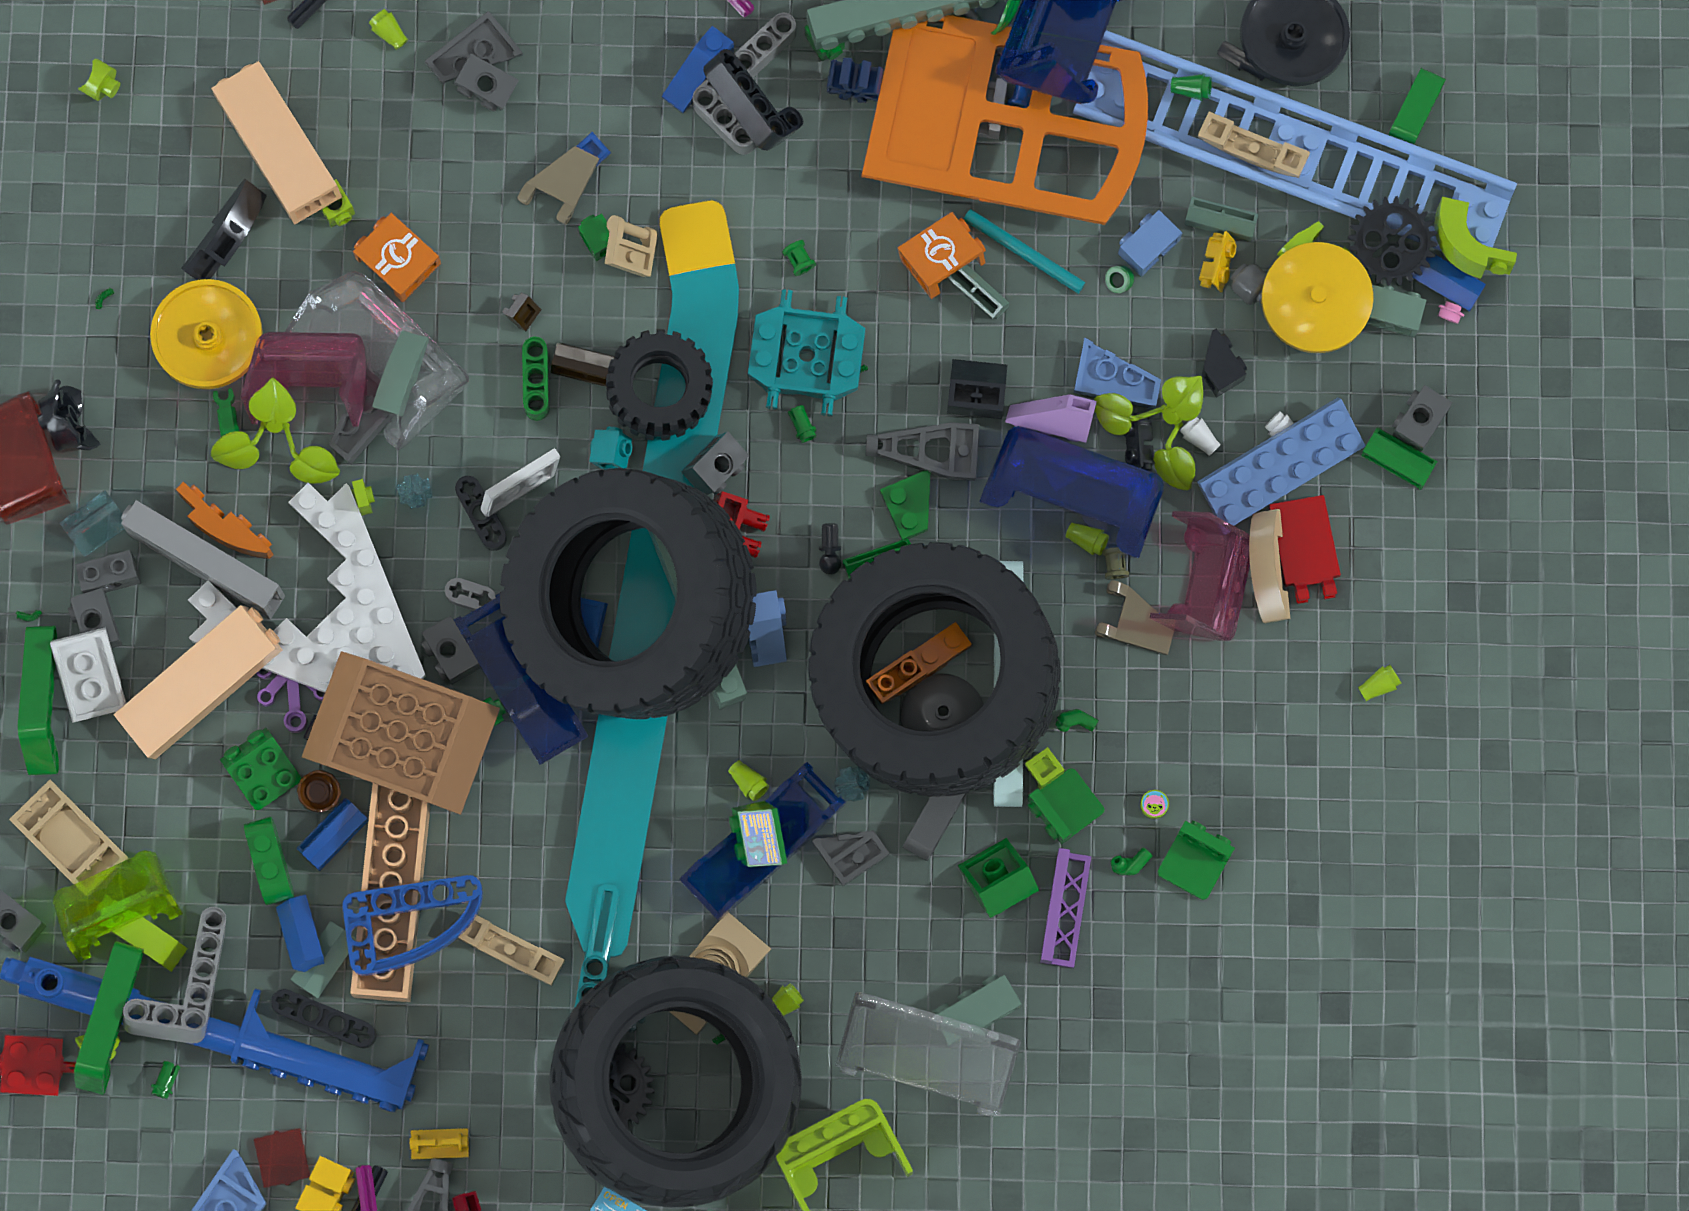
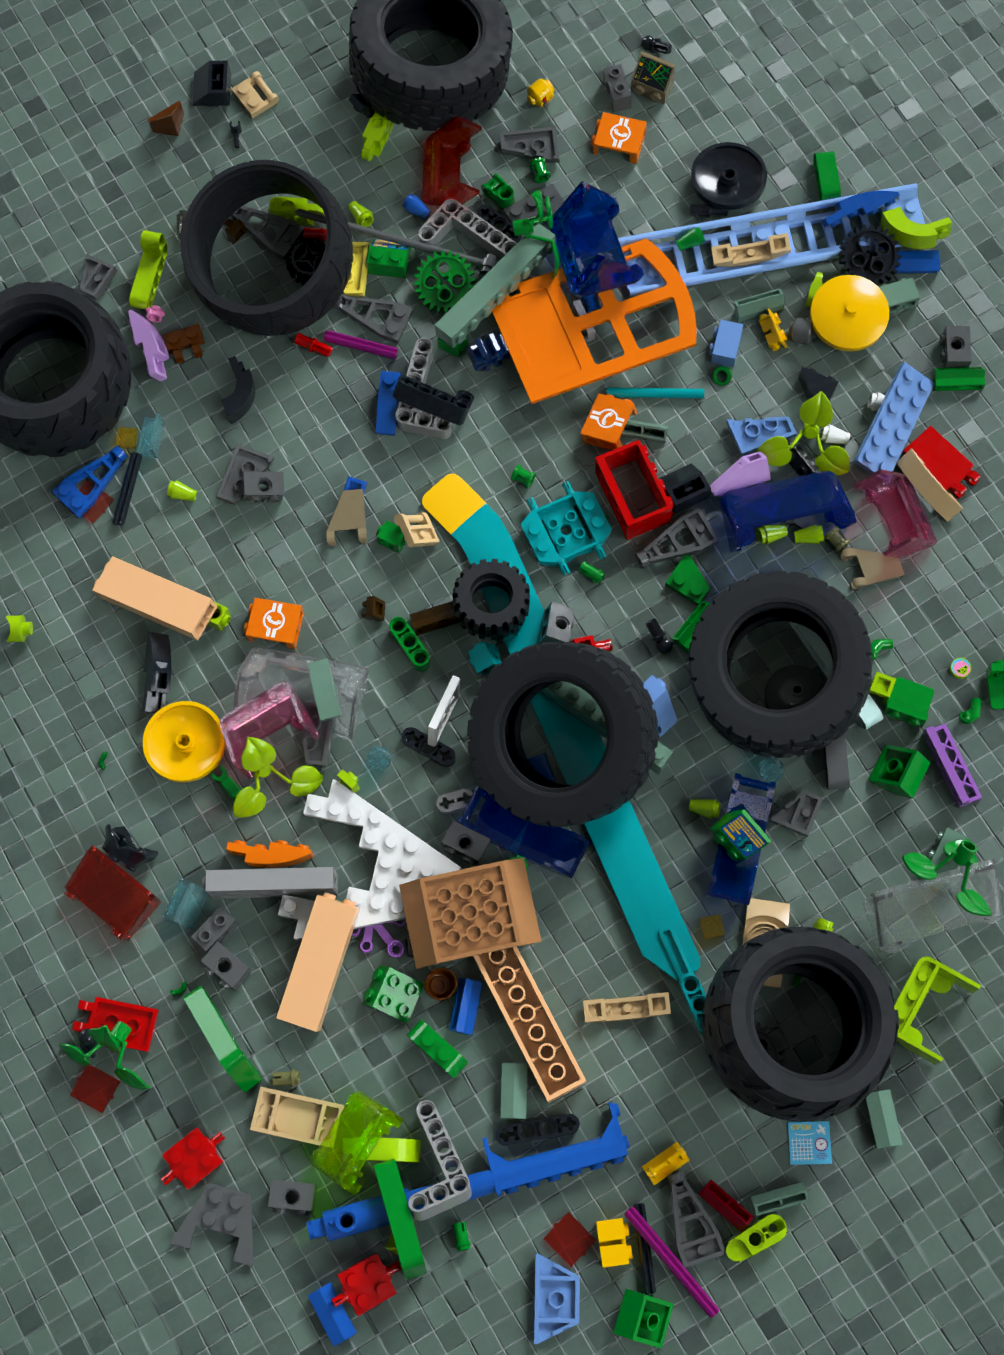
camera: 25 degrees left, 5 degrees down
white tile [50,627,127,723] -> none
blue piece [276,894,325,972] -> none
blue beam [342,875,483,976] -> none
orange slope [866,622,972,704] -> none
bright pink plate [1438,301,1464,324] -> none
none -> olive pin [272,1069,300,1086]
none -> red hose [595,440,674,540]
none -> clear yellow tile [699,914,725,940]
none -> lime cone [756,525,788,545]
none -> blue slope [821,191,900,228]
none -> green plant [902,839,992,917]

